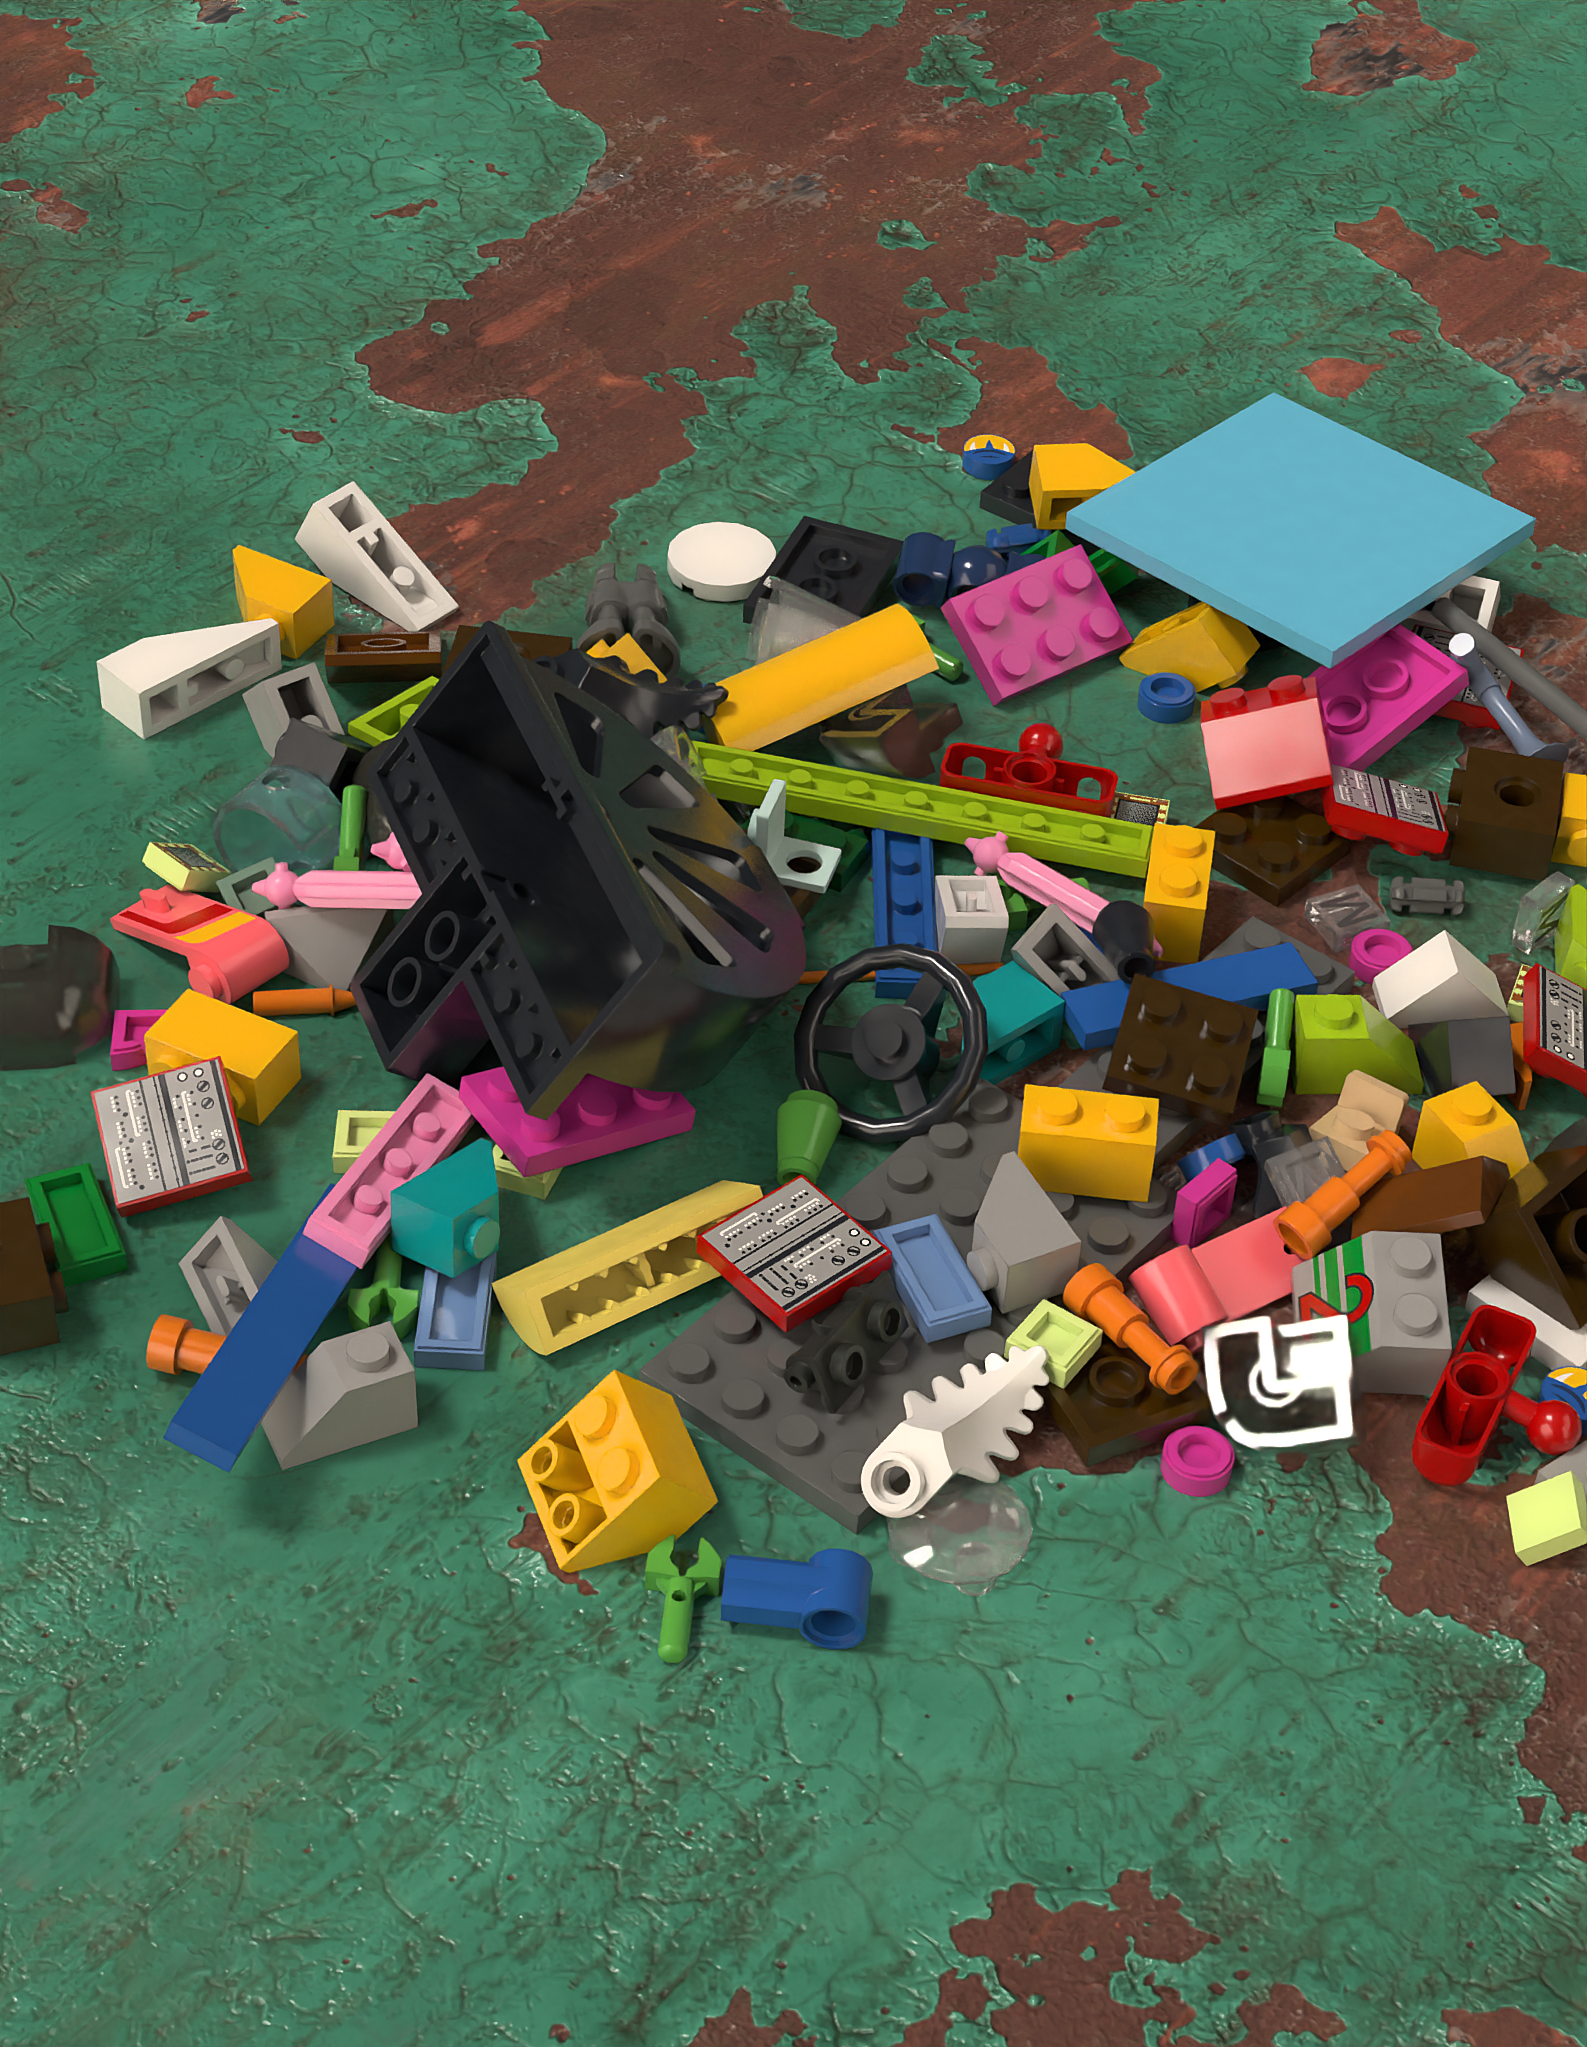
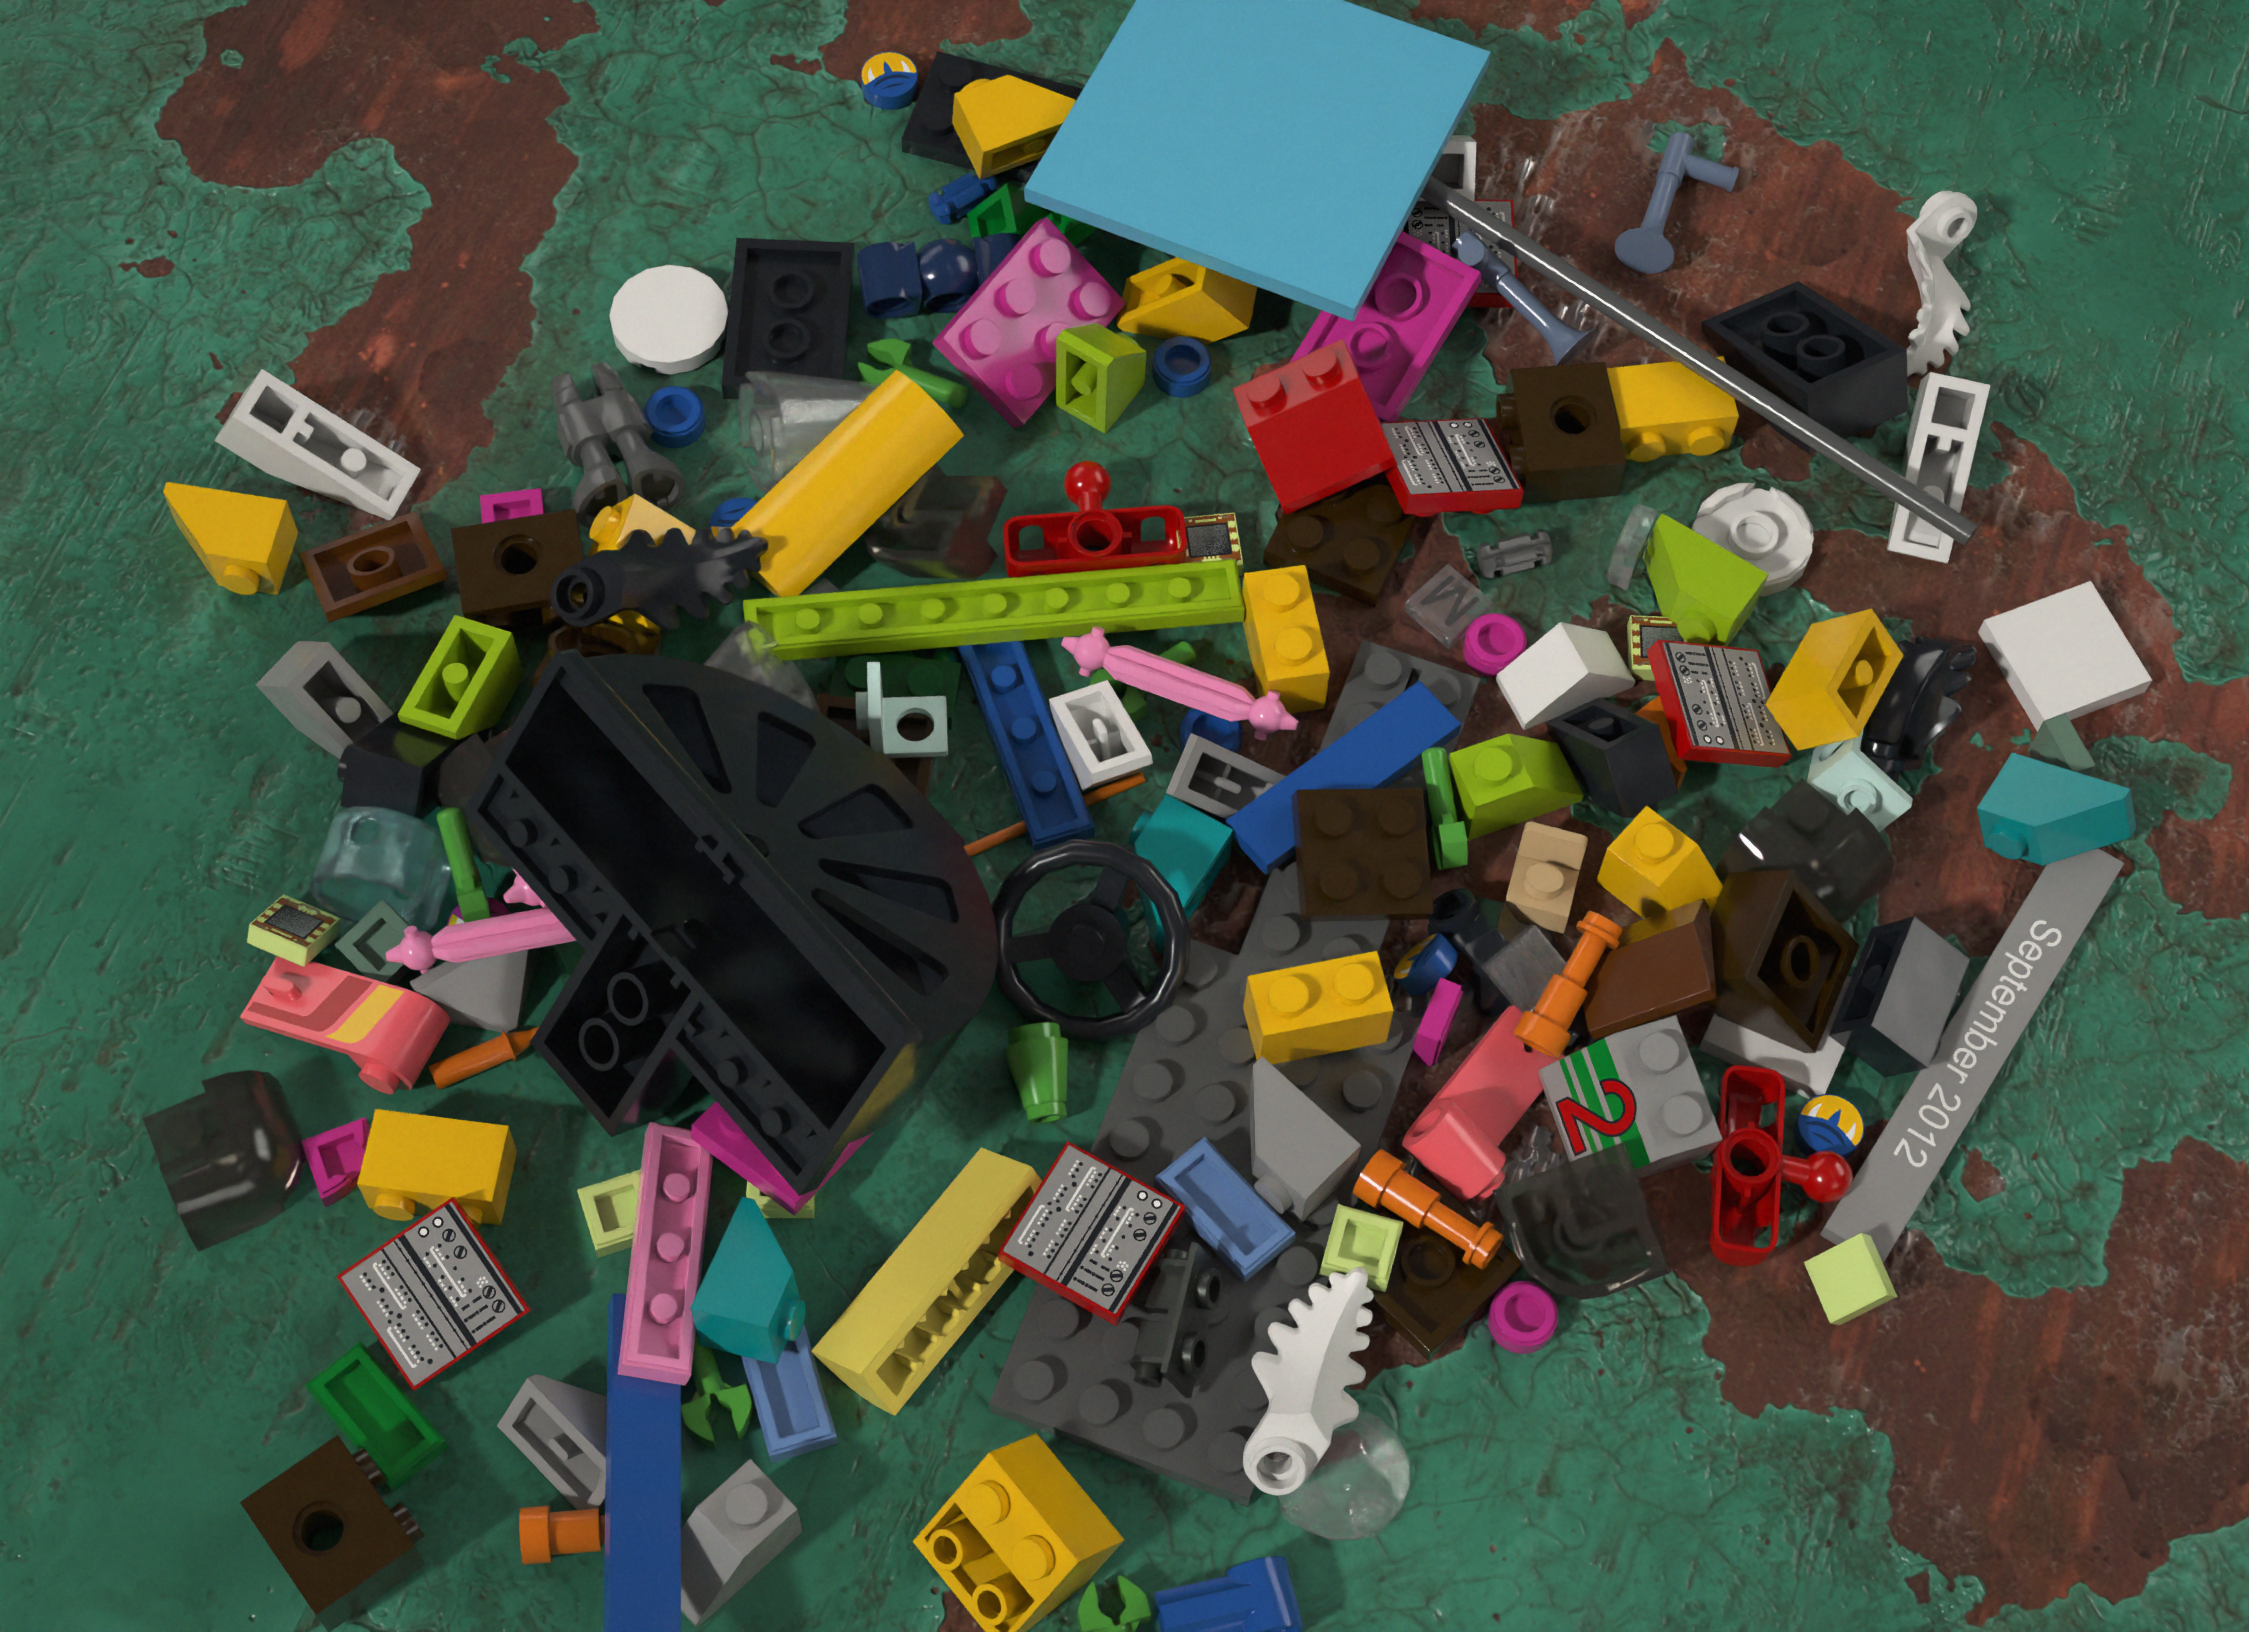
camera: 20 degrees left, 20 degrees up
white slope [96,618,282,740] -> none
black cone [1092,900,1155,984] -> none
none -> blue tile [644,386,706,448]
none -> lime slope [1056,323,1147,434]

